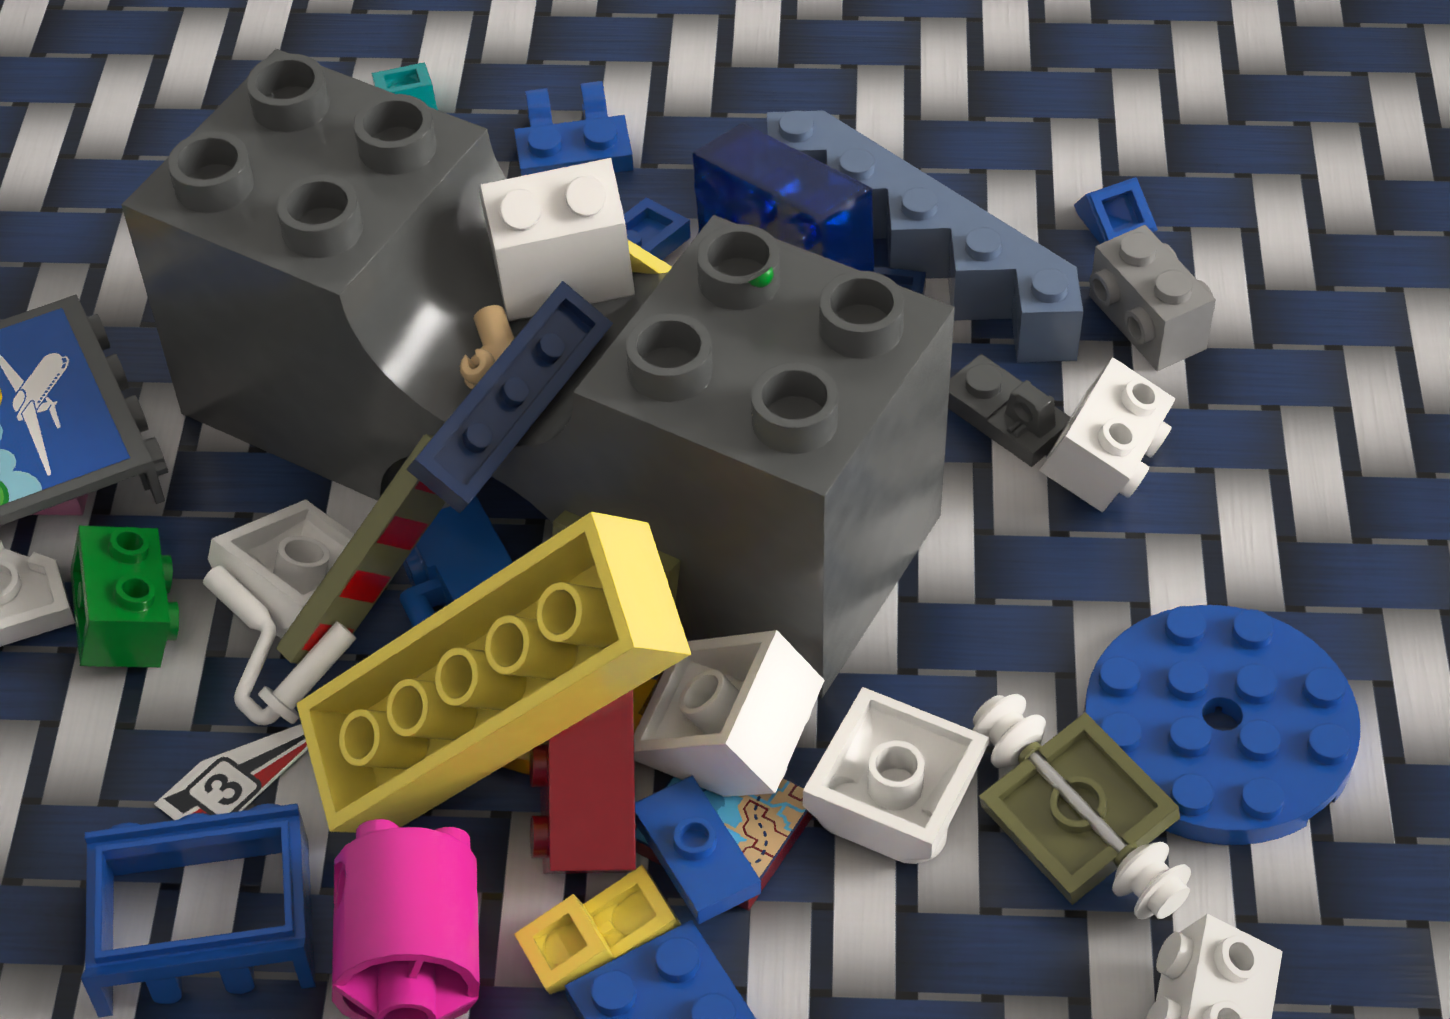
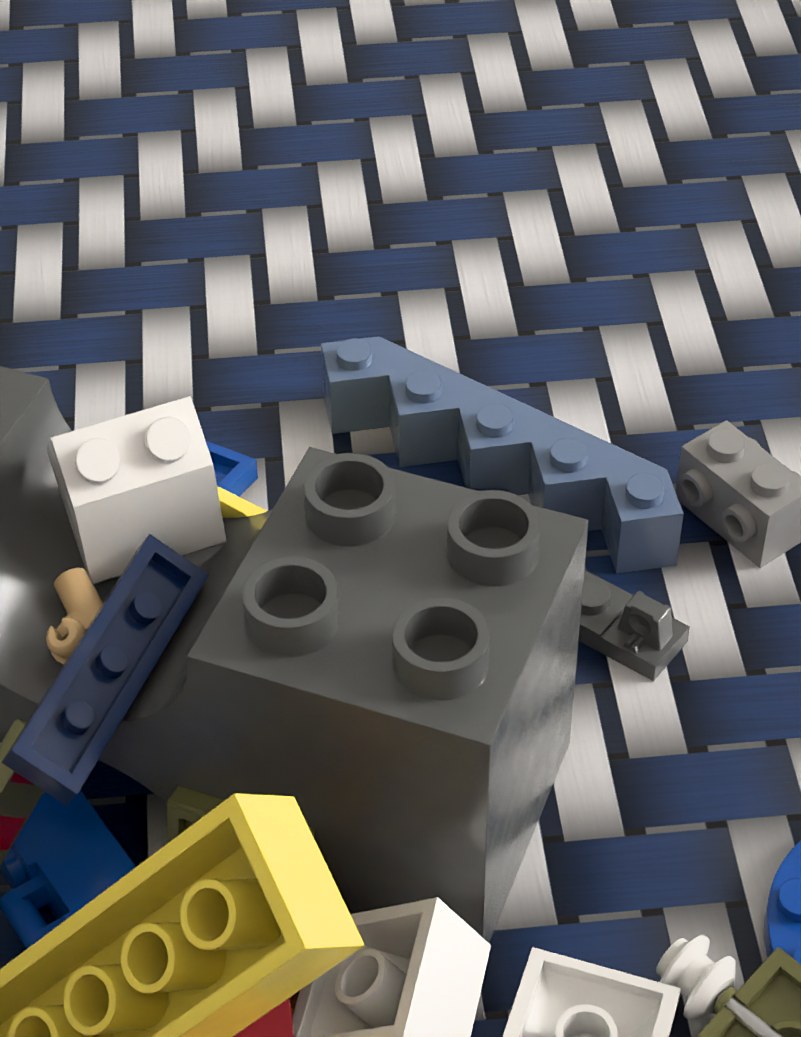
camera: 10 degrees left, 5 degrees down
blue plate [514,81,633,176] -> none
clear blue brick [692,123,874,272] -> none
green piece [748,266,774,288] -> none
white brick [1039,357,1175,513] -> none
blue slope [1074,177,1158,244] -> none

